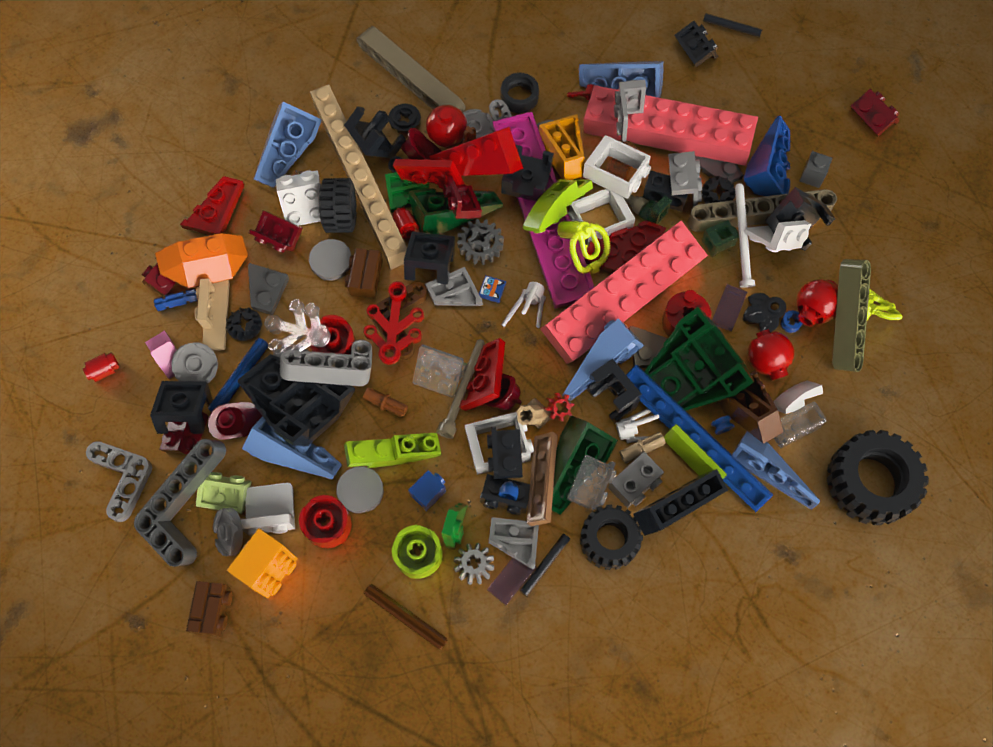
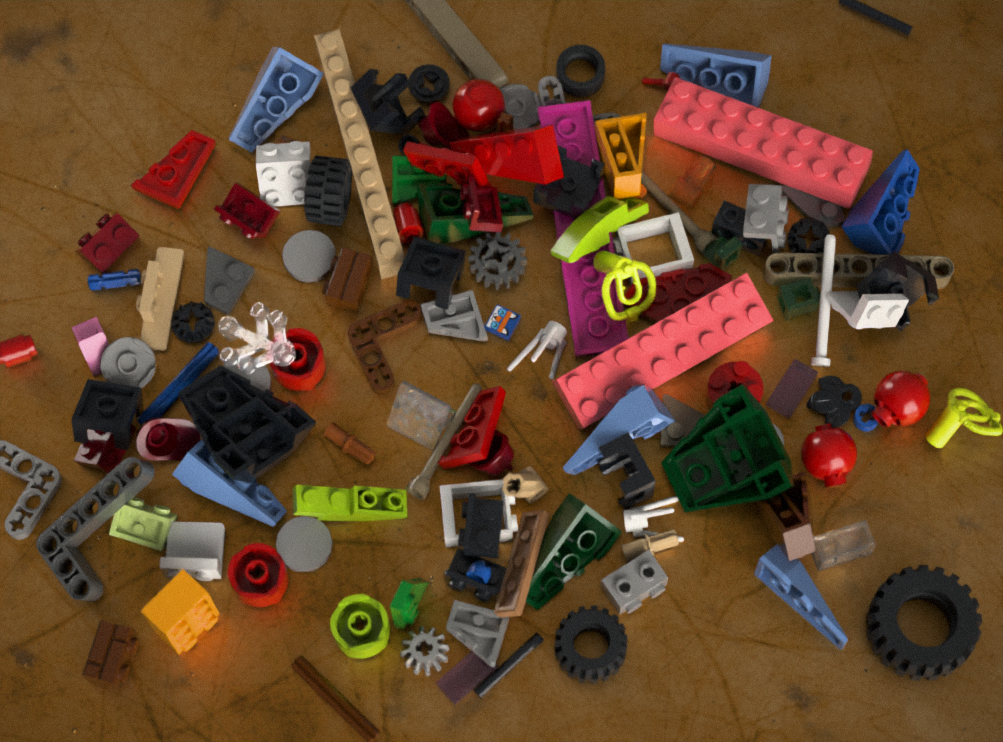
camera: 10 degrees right, 0 degrees up
orange wedge [155,233,248,289] -> none
light grey tile [213,508,243,556] -> none
light grey beam [280,340,372,386] -> none
red plant [363,281,424,365] -> none
blue brick [408,470,446,511] -> none
red gear [544,392,574,421] -> none
clear bracket [567,455,617,513] -> none
white window [583,135,651,199] -> none
light grey bracket [614,80,646,142] -> none
blue tile [626,365,773,512] -> none
black brick [633,469,728,536] -> none
lime tile [664,424,727,479] -> none
black bracket [674,20,718,67] -> none
blue bush [711,415,735,435] -> none
white slope [774,380,823,414] -> none
dark grey brick [799,151,832,188] -> none
olive beam [832,259,871,372] -> none

